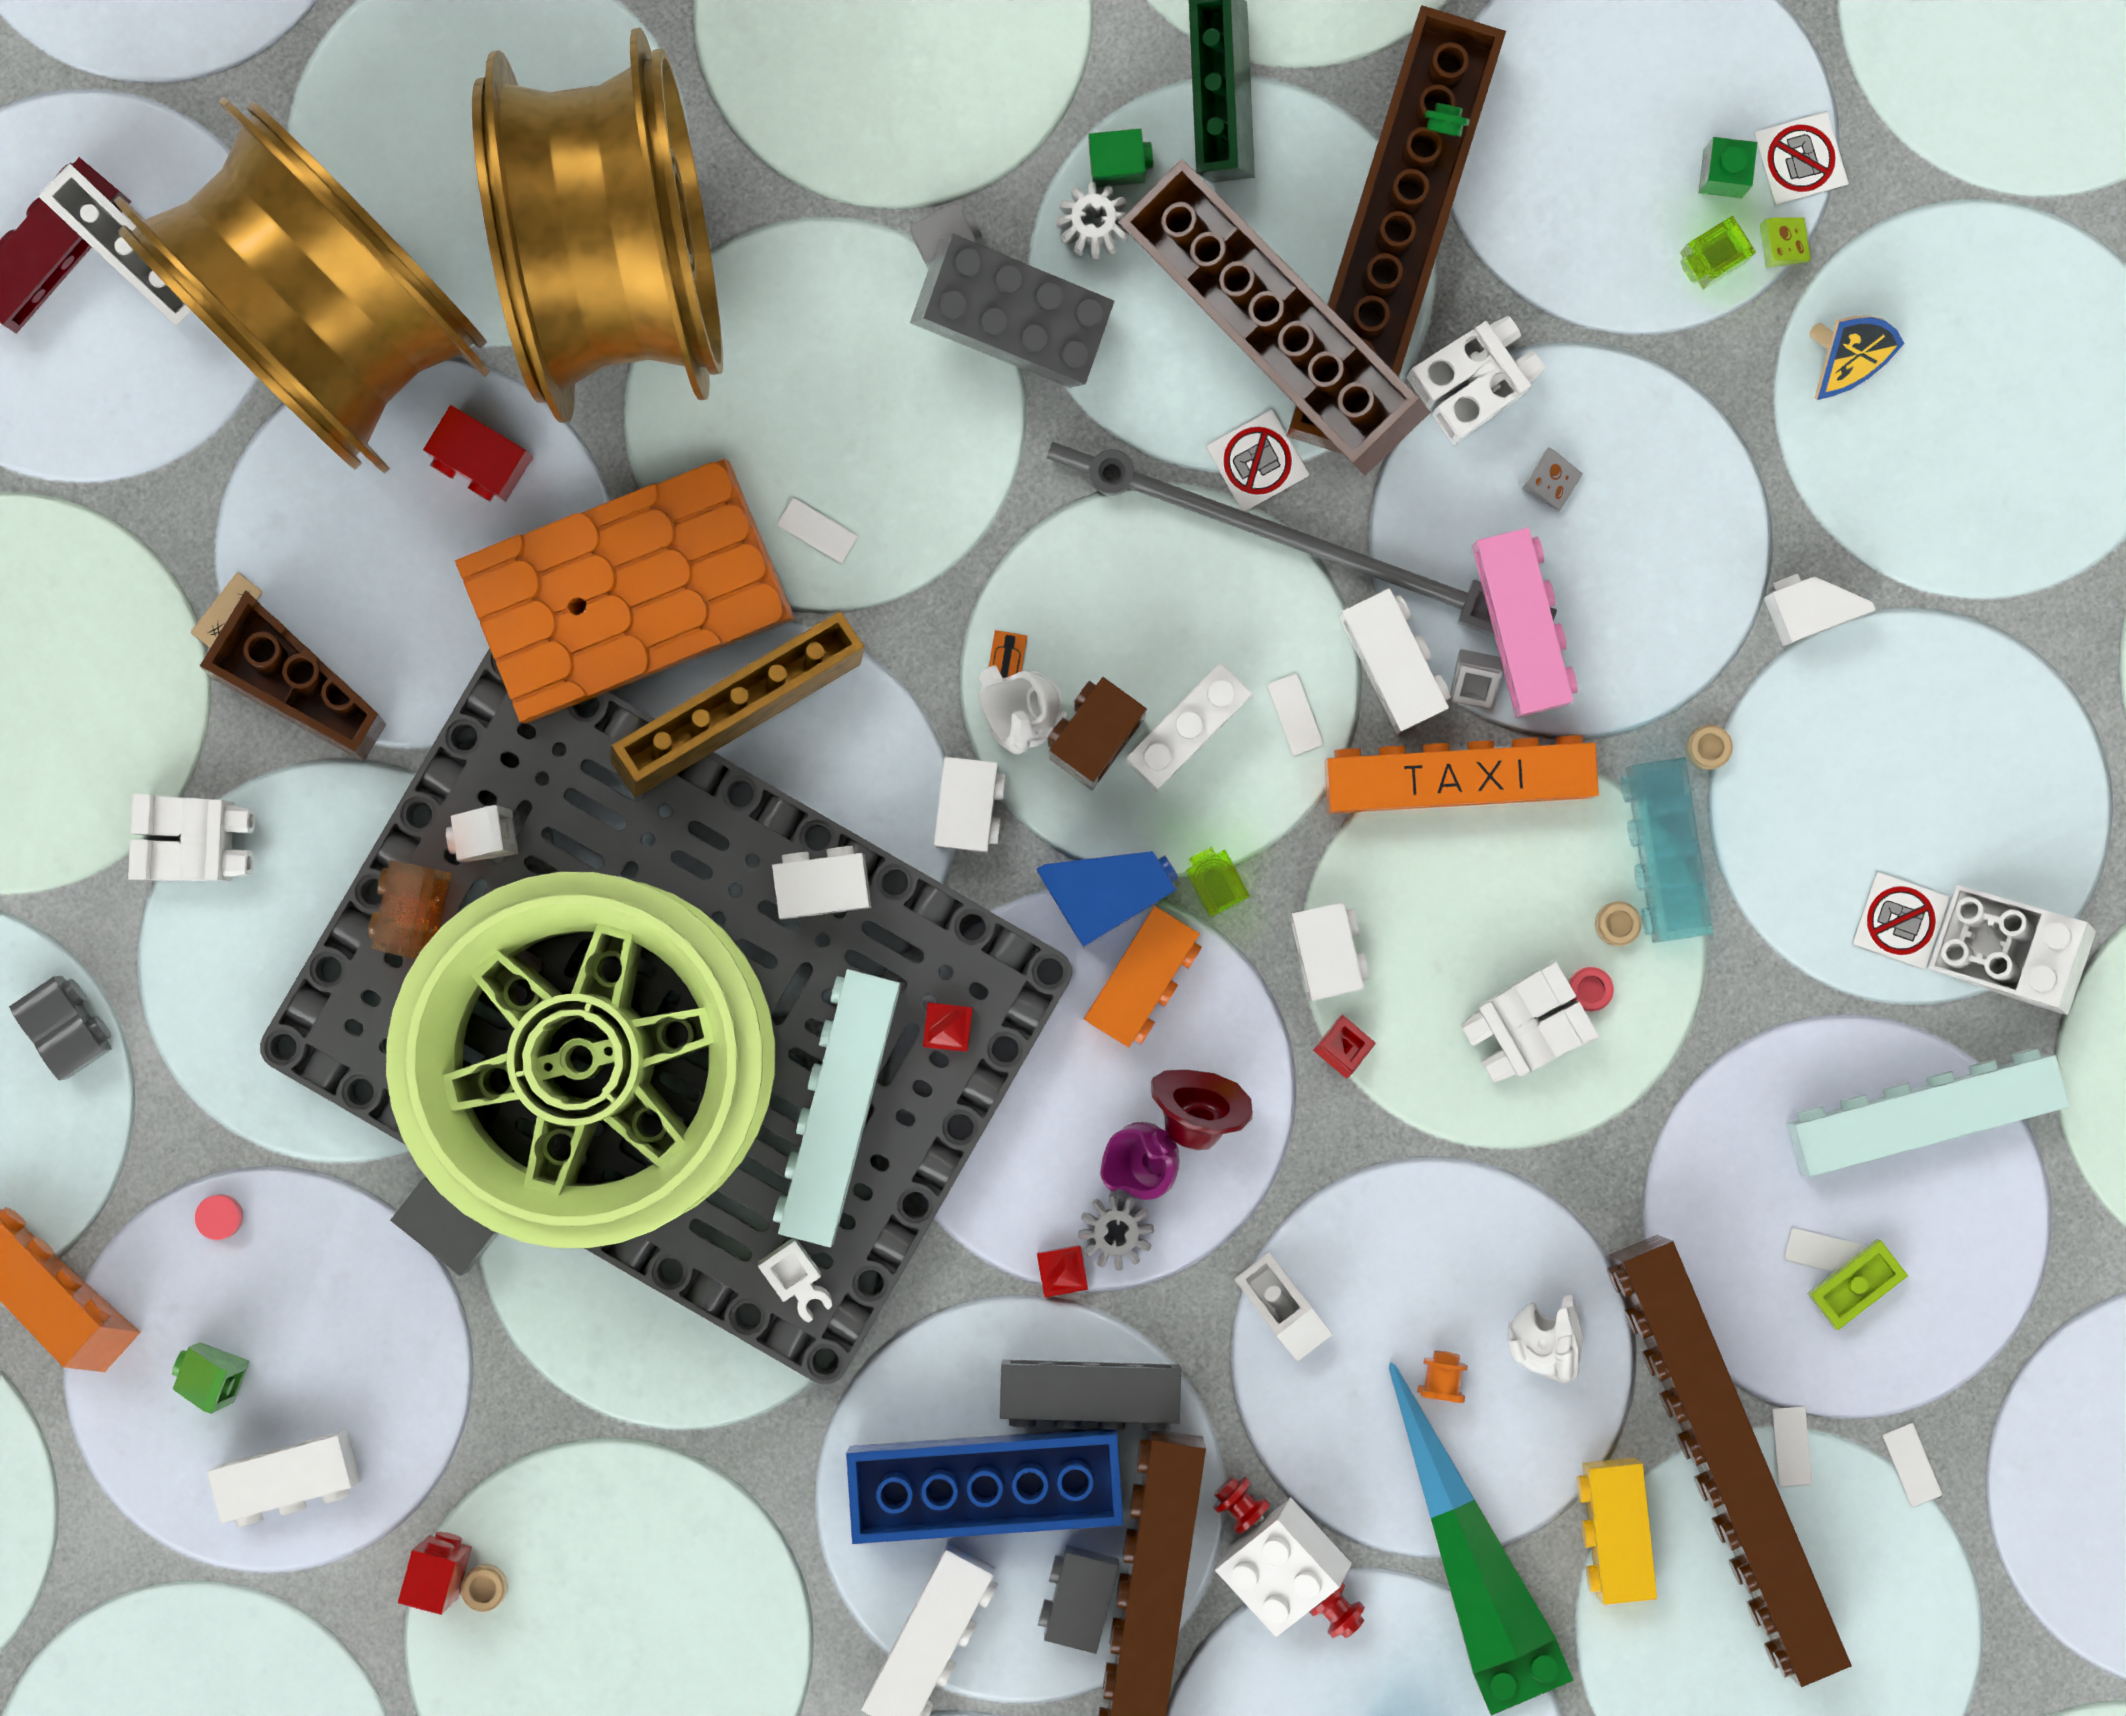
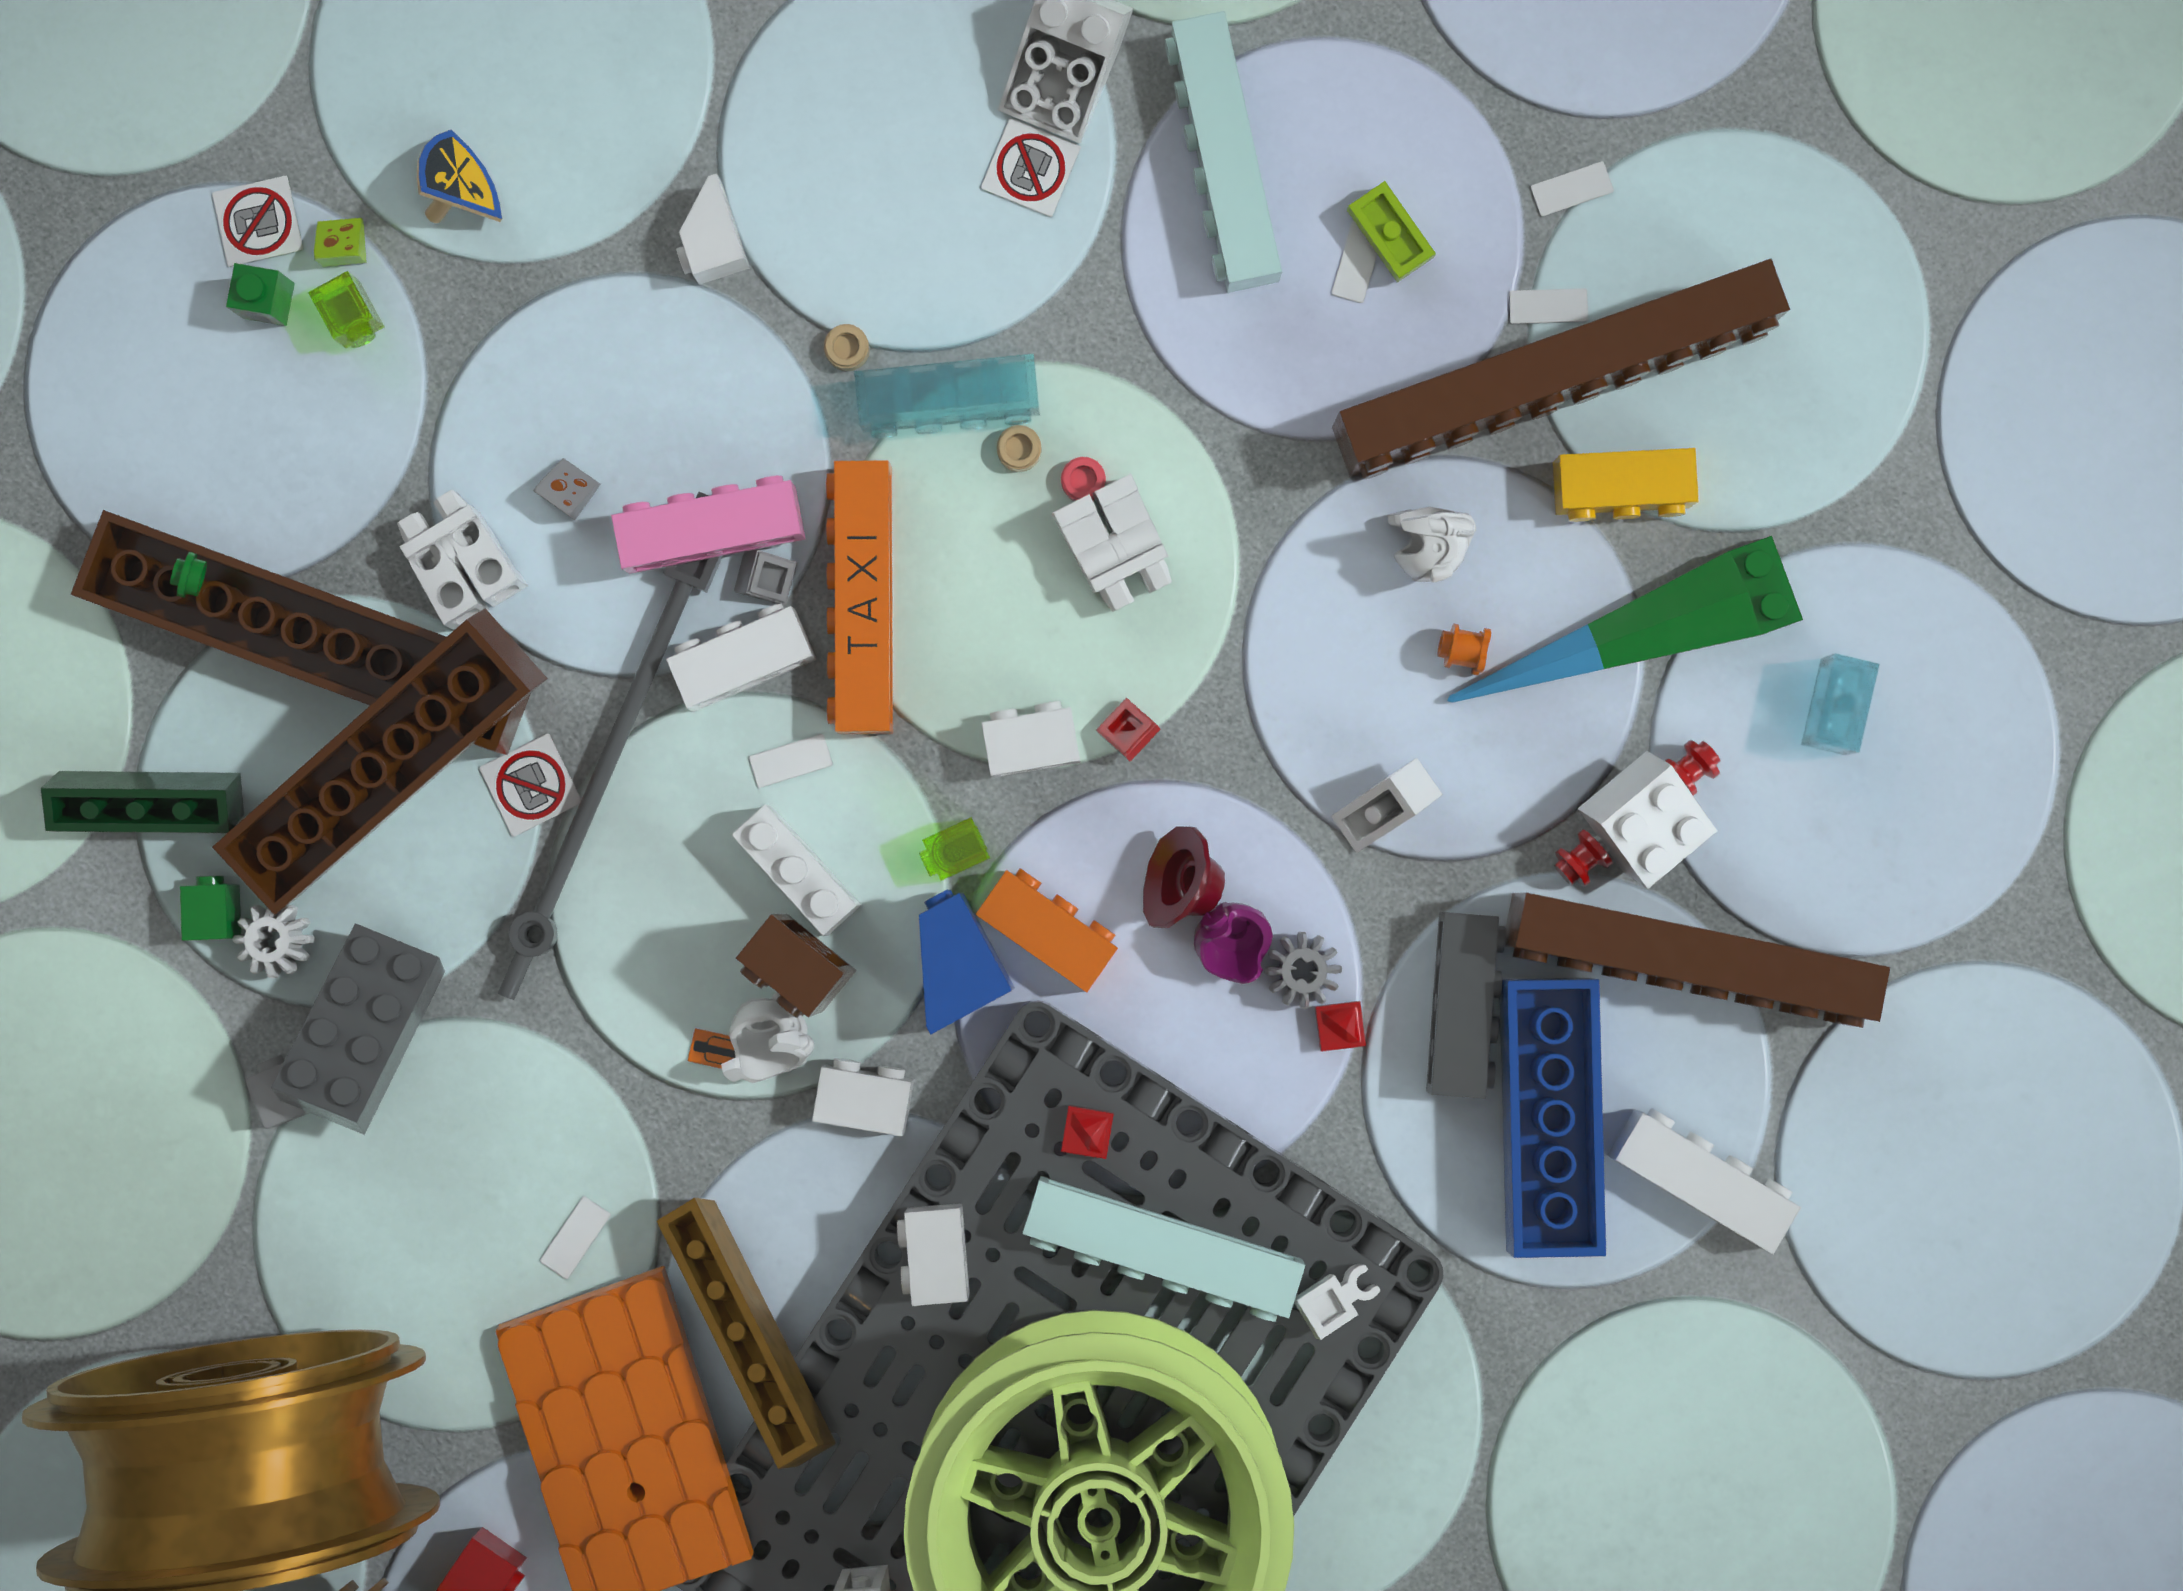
camera: 85 degrees left, 0 degrees up
dark grey brick [1038,1545,1119,1654] -> none

